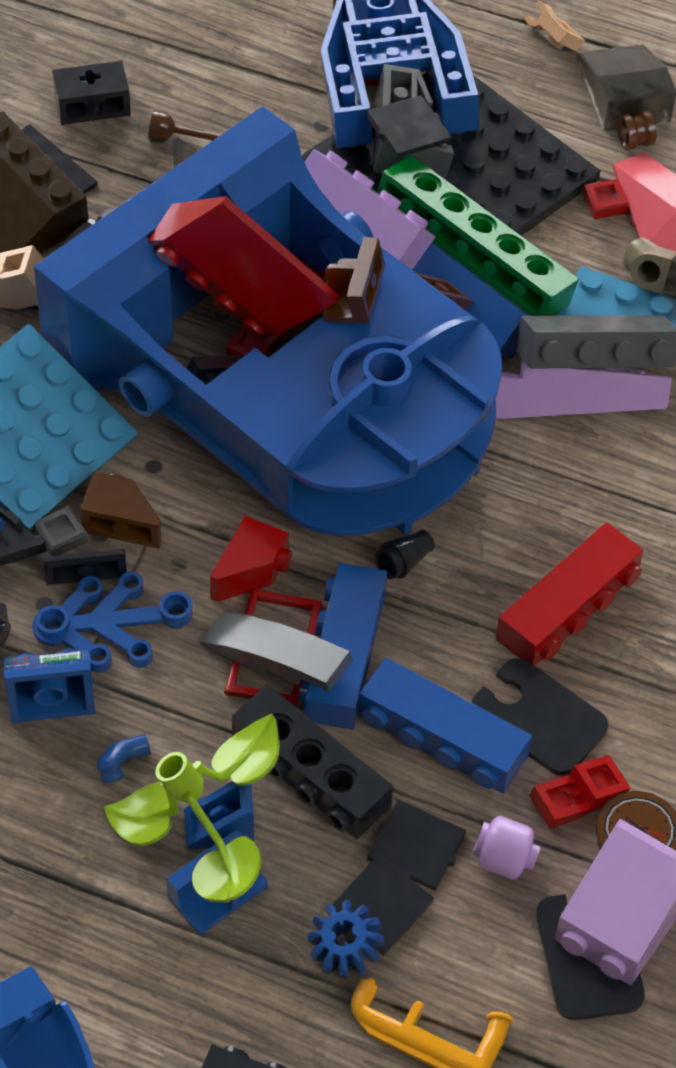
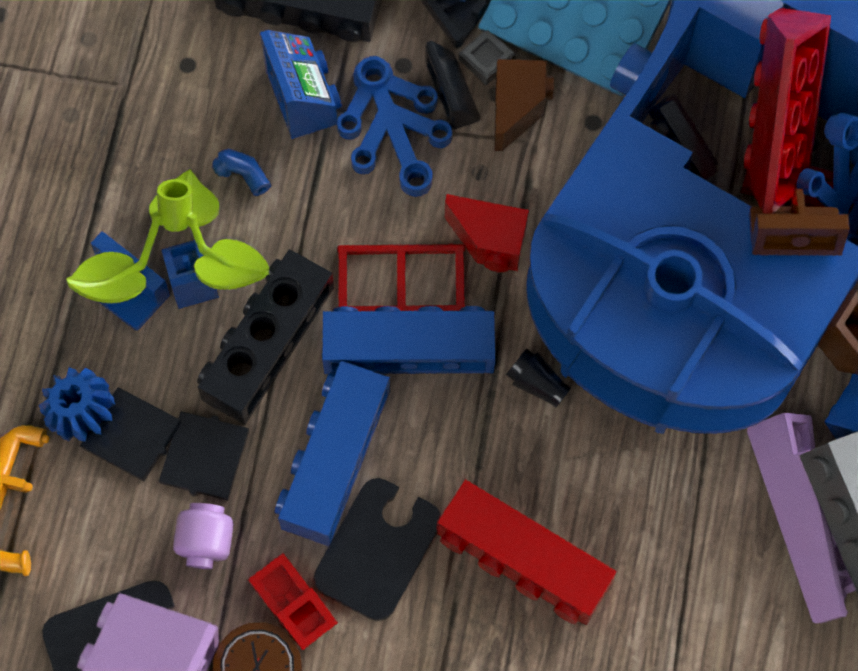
camera: 80 degrees right, 15 degrees up
slope [200,611,353,692] -> none

